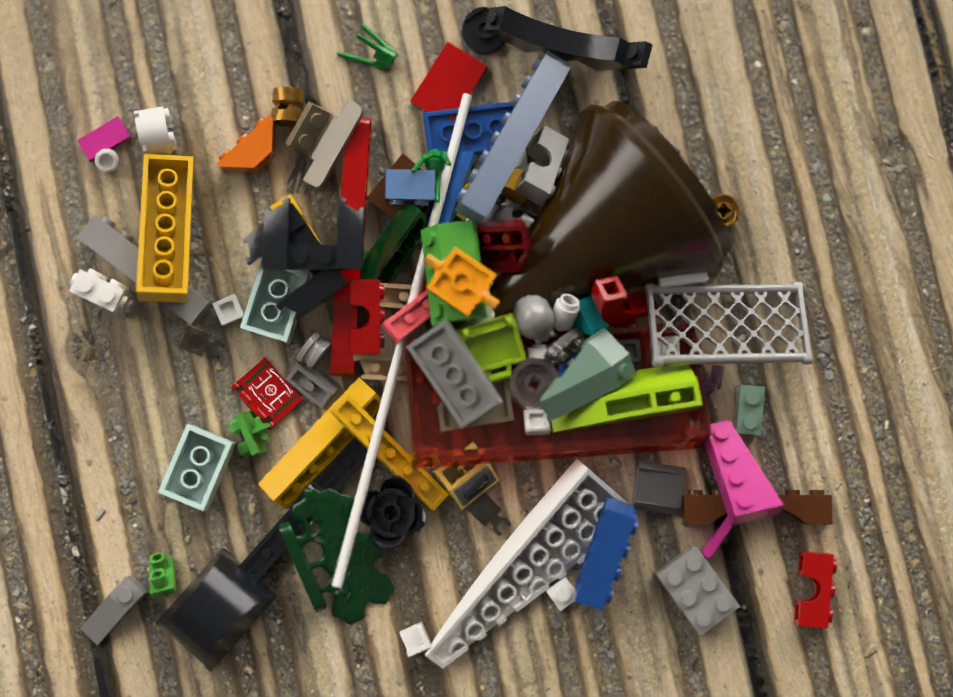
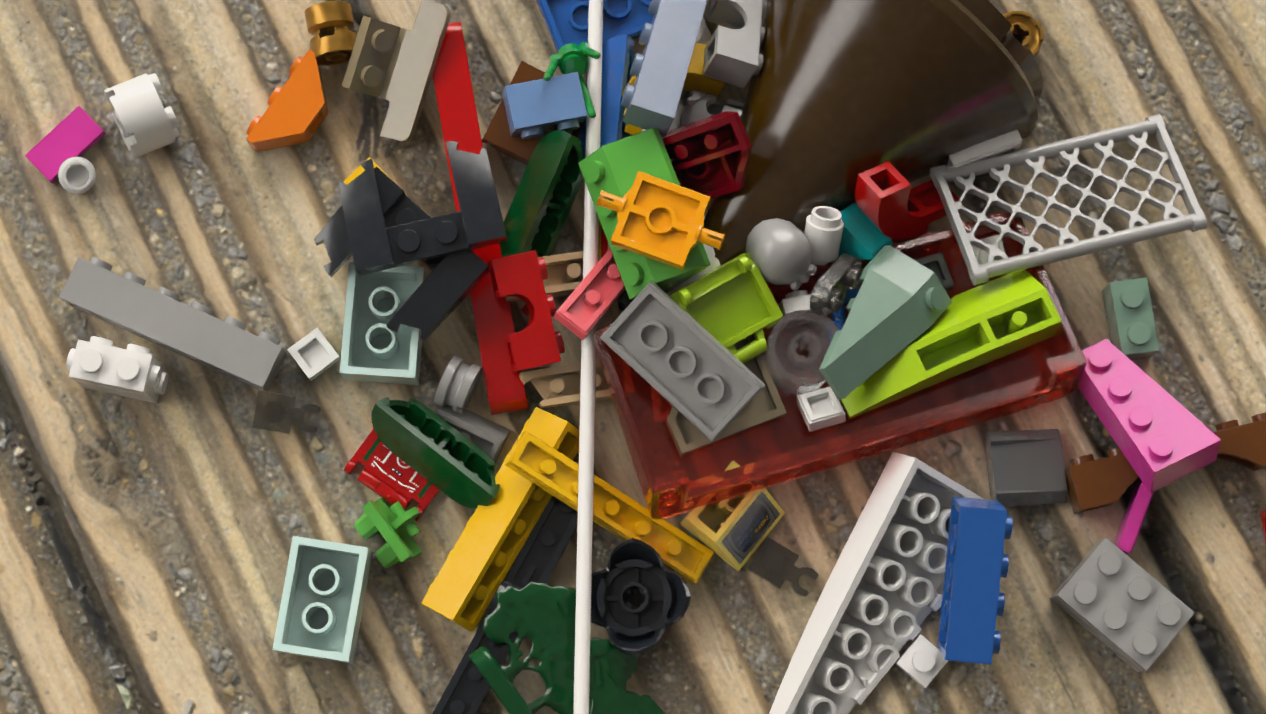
camera: 15 degrees left, 5 degrees down
yellow brick [136,154,194,303] -> none
arm [698,365,724,396] -> none
none -> dark green brick [371,397,500,509]

